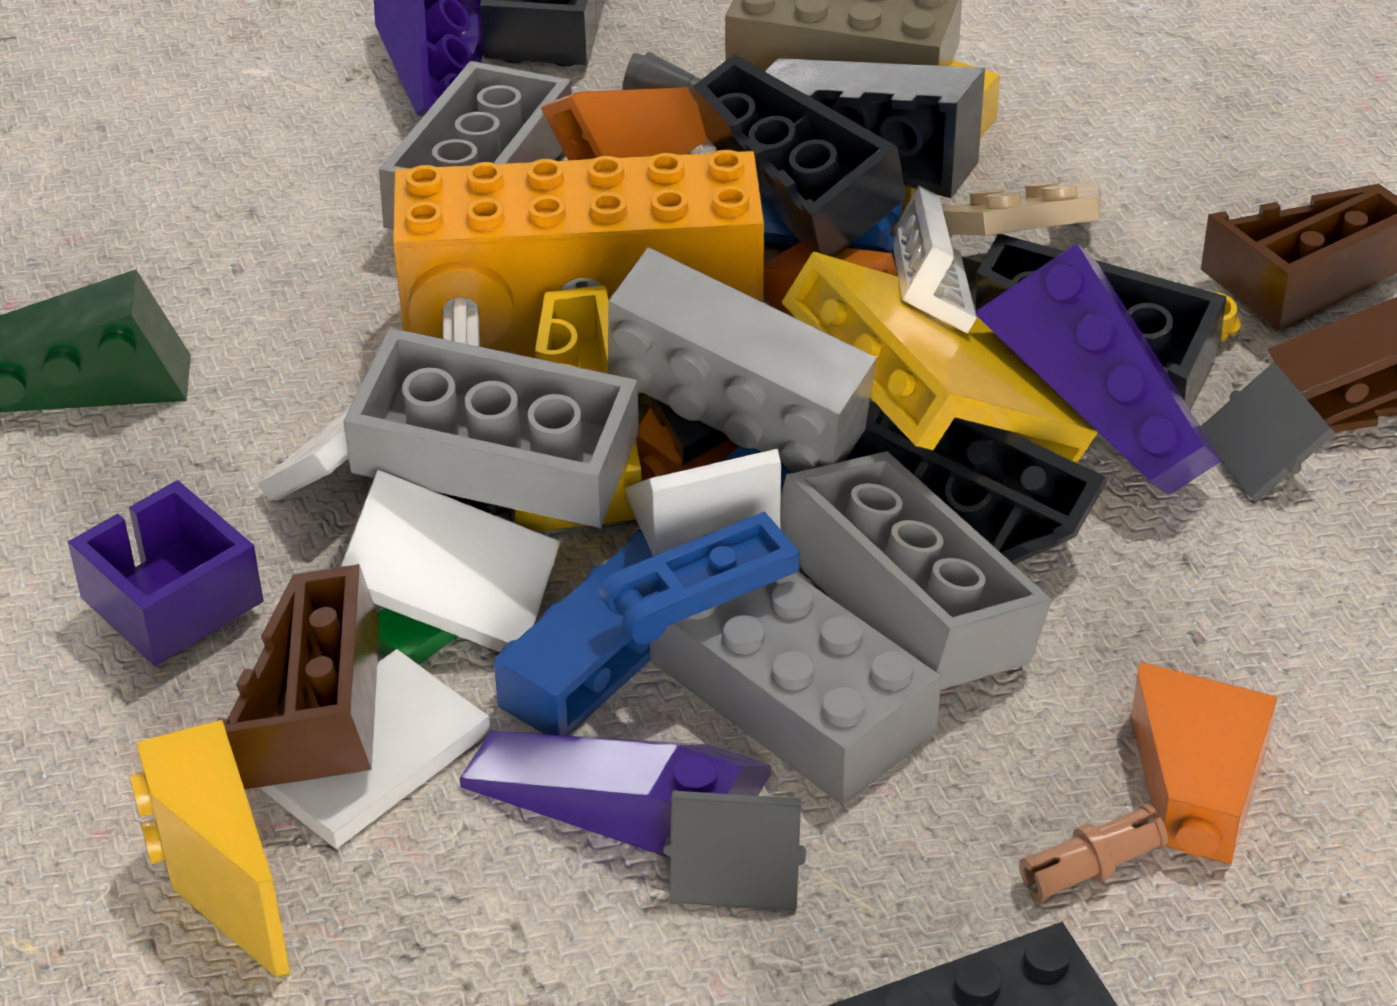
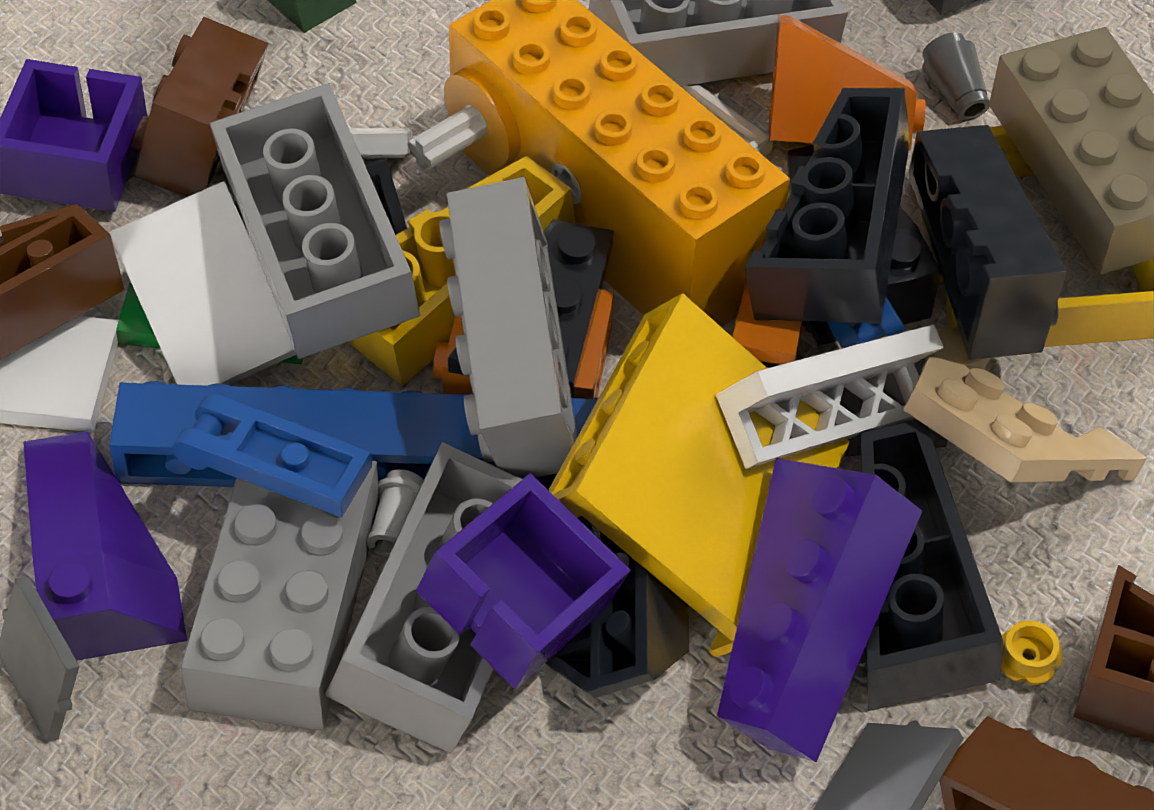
camera: 50 degrees right, 10 degrees up
white slope [625,449,781,556] -> none
none -> reddish brown wedge [131,17,269,197]
none -> dark purple piece [416,473,631,690]

